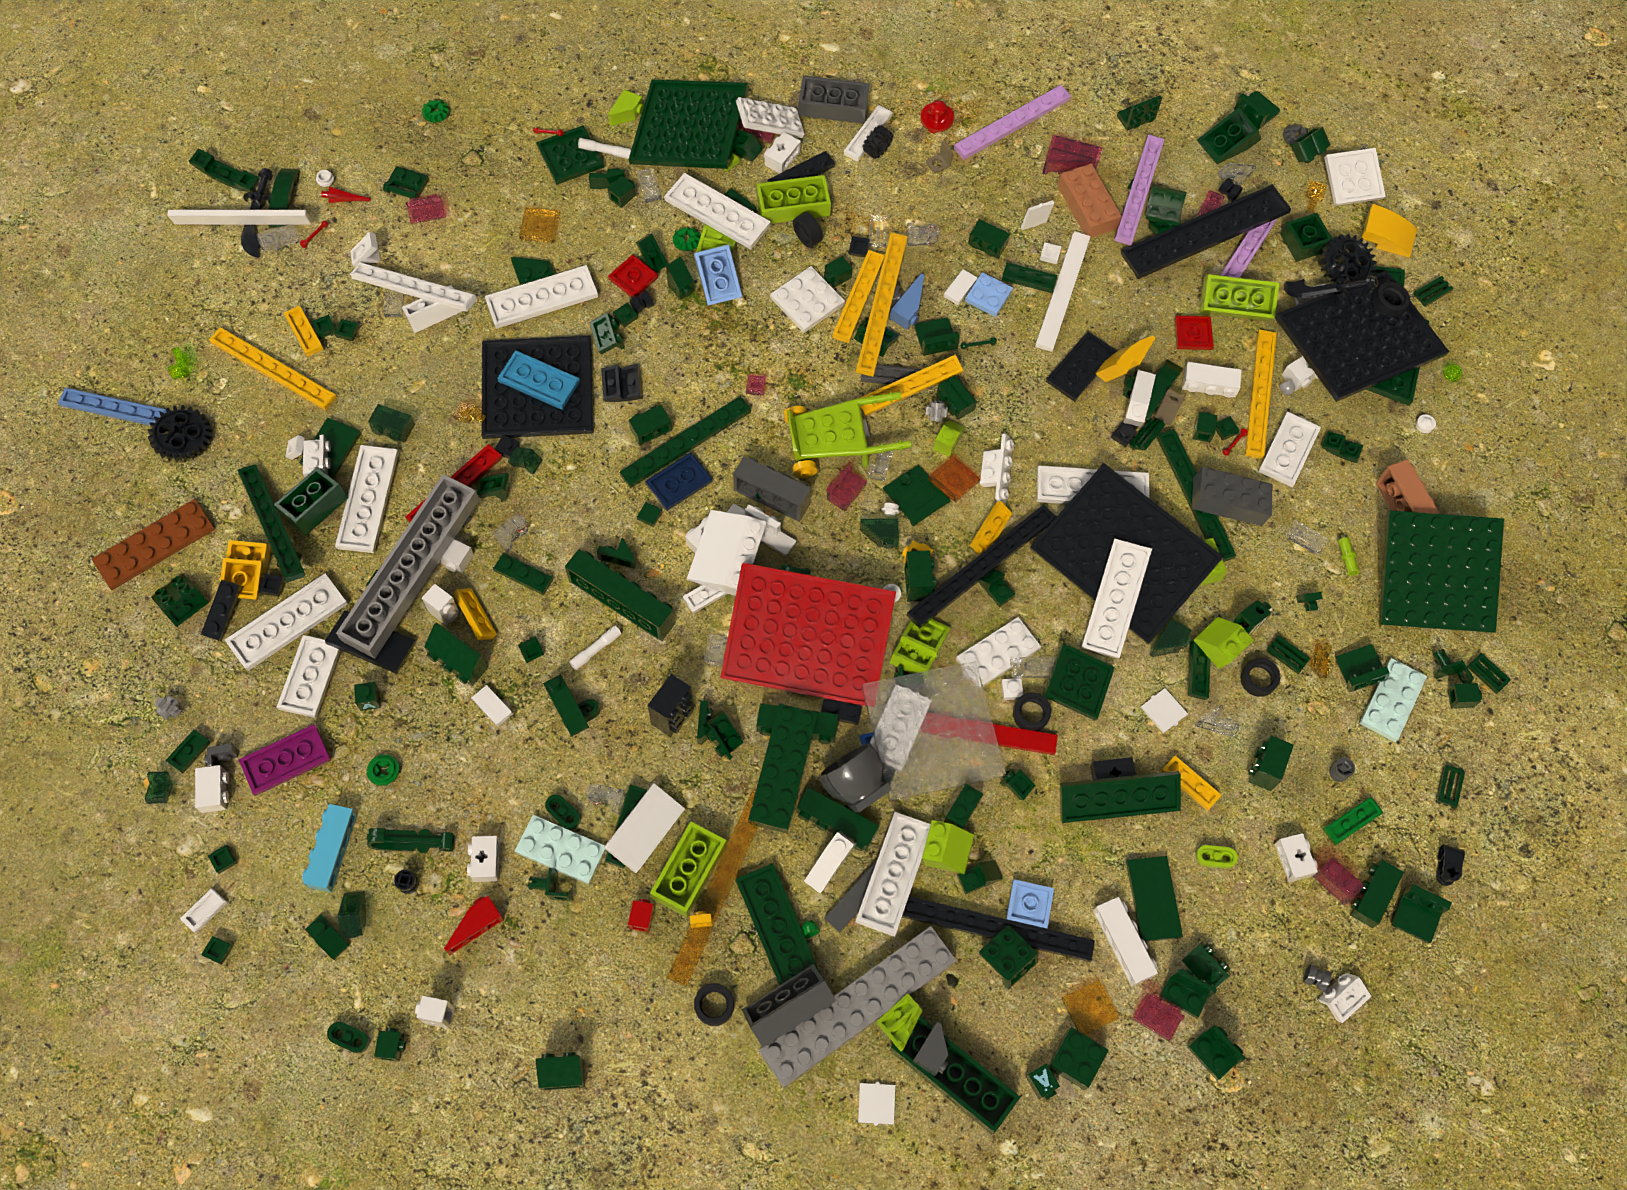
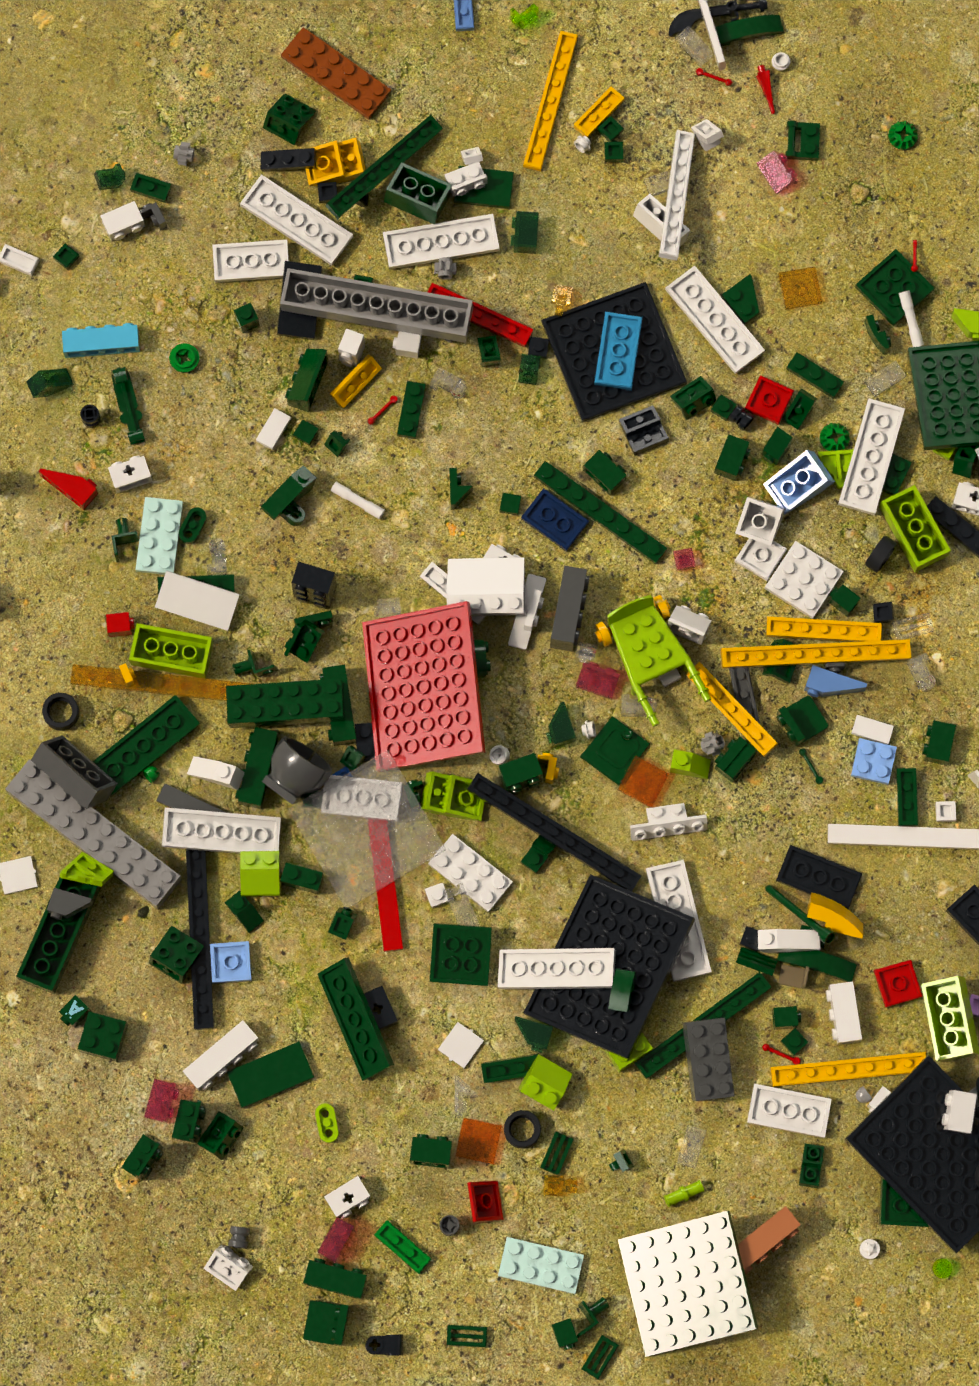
camera: 75 degrees right, 10 degrees up
black gear [147,405,212,463] -> none
magenta plate [238,724,331,796] -> none
dark green slope [305,915,350,960] -> none
dark green brick [565,549,675,642] -> none
dark green brick [608,176,636,208] -> none
yellow plate [970,501,1013,555] -> none
black tyre [1013,692,1052,731] -> none
clear yellow tile [1061,980,1119,1035] -> none
yellow plate [1161,756,1222,811] -> none
dark green torso [1233,600,1272,635] -> none
dark green bracket [1335,644,1390,692] -> none
none -> dark green bracket [233,649,278,677]
none -> dark green tile [293,419,319,445]
none -> dark green tile [340,745,366,772]
none -> red hinge [368,395,397,425]
none -> light grey gear [434,257,457,280]
none -> clear orange tile [455,1118,502,1165]
none -> red slope [467,1181,504,1224]
none -> white plate [574,136,591,153]
none -> clear slope [575,641,598,664]
none -> dark green slope [608,969,636,1012]
none -> white slope [668,605,712,645]
none -> dark green brick [714,434,751,481]
none -> white slope [735,497,785,545]
none -> white tile [735,538,787,581]
none -> dark green piece [765,885,836,945]
none -> dark green plate [786,352,844,399]
none -> white brick [942,1090,977,1134]

